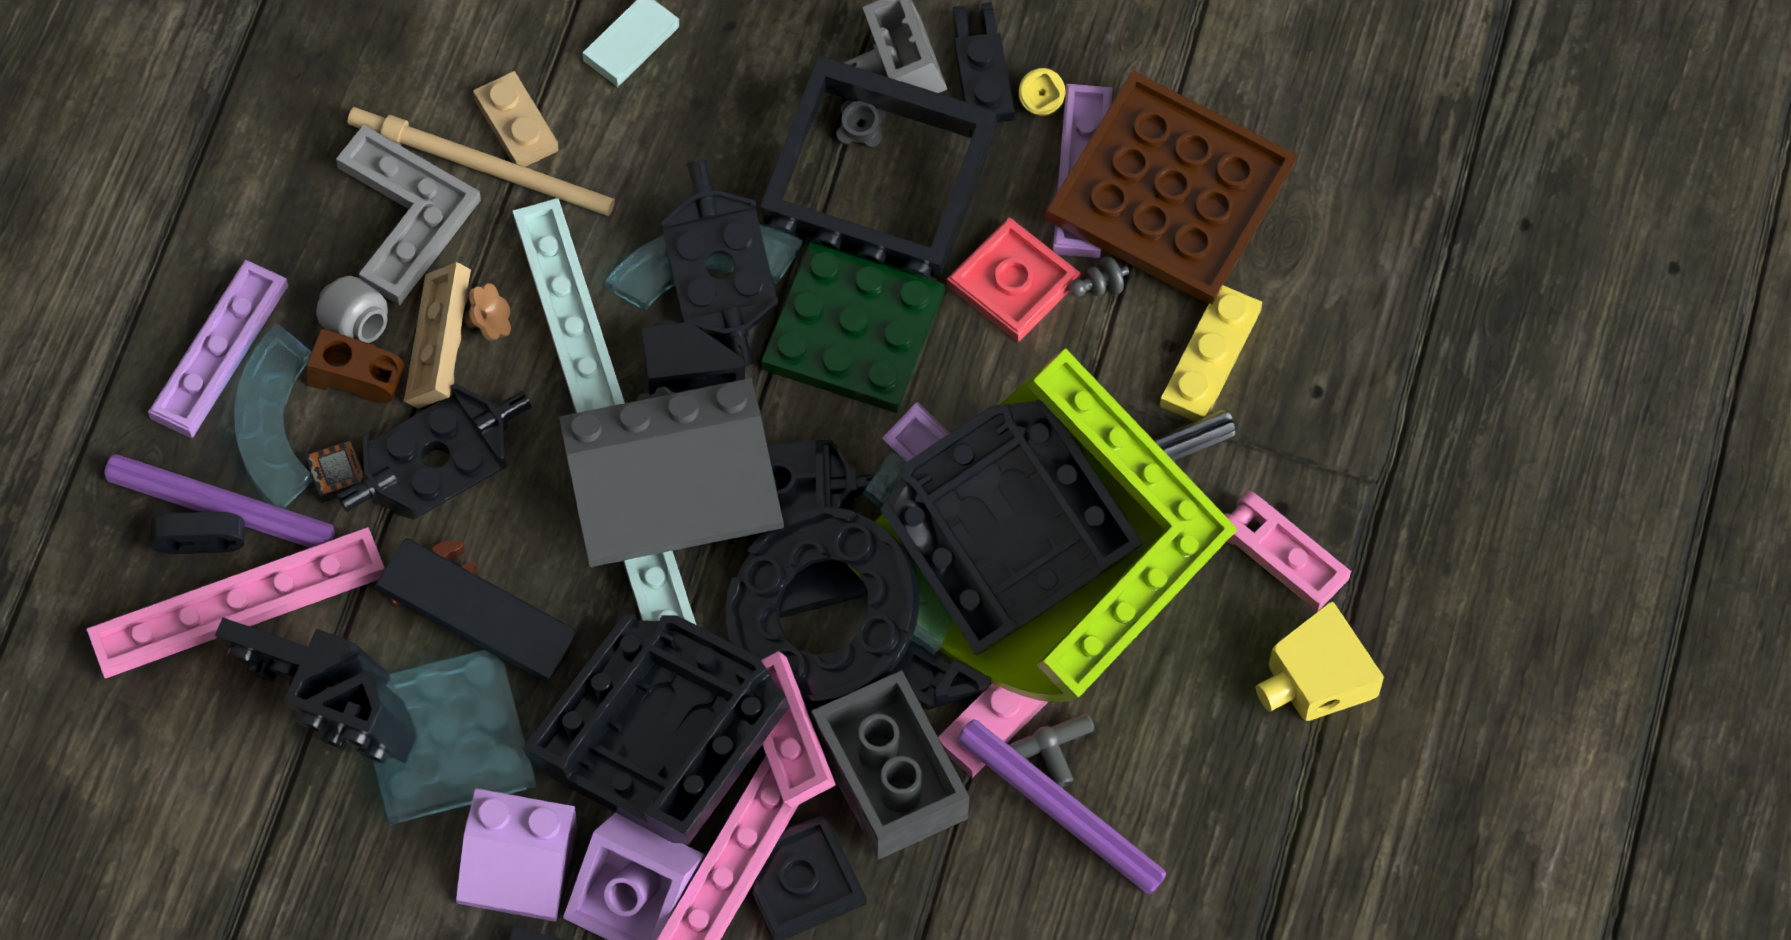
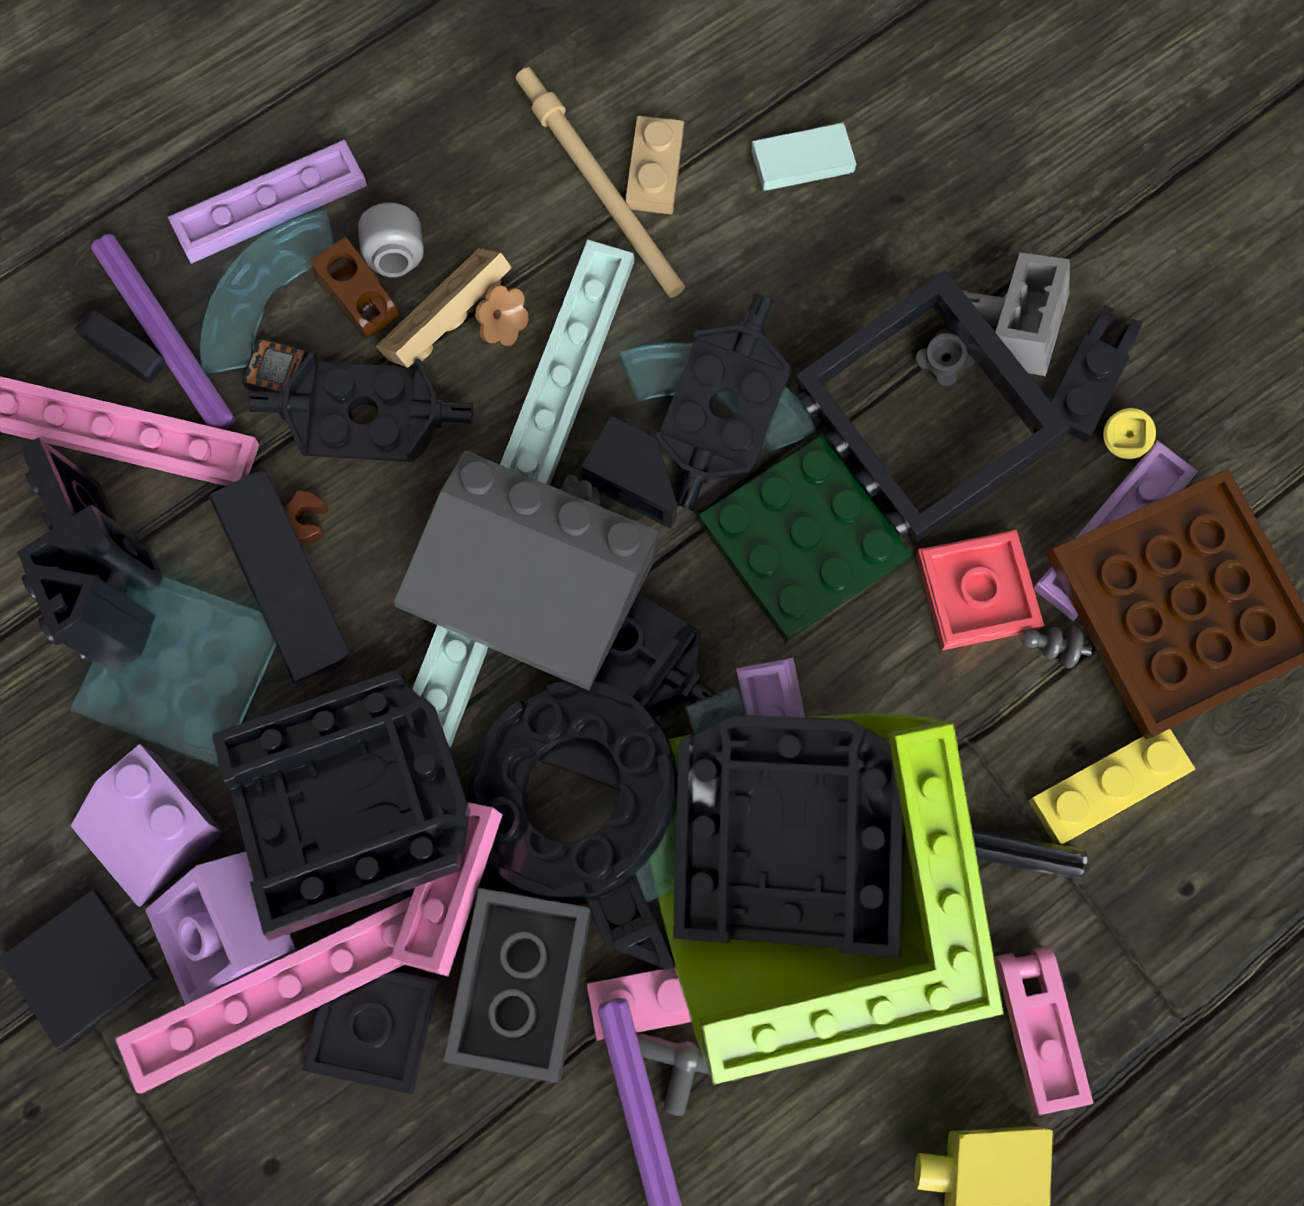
camera: 35 degrees right, 10 degrees up
light grey plate [336,125,481,306] -> none

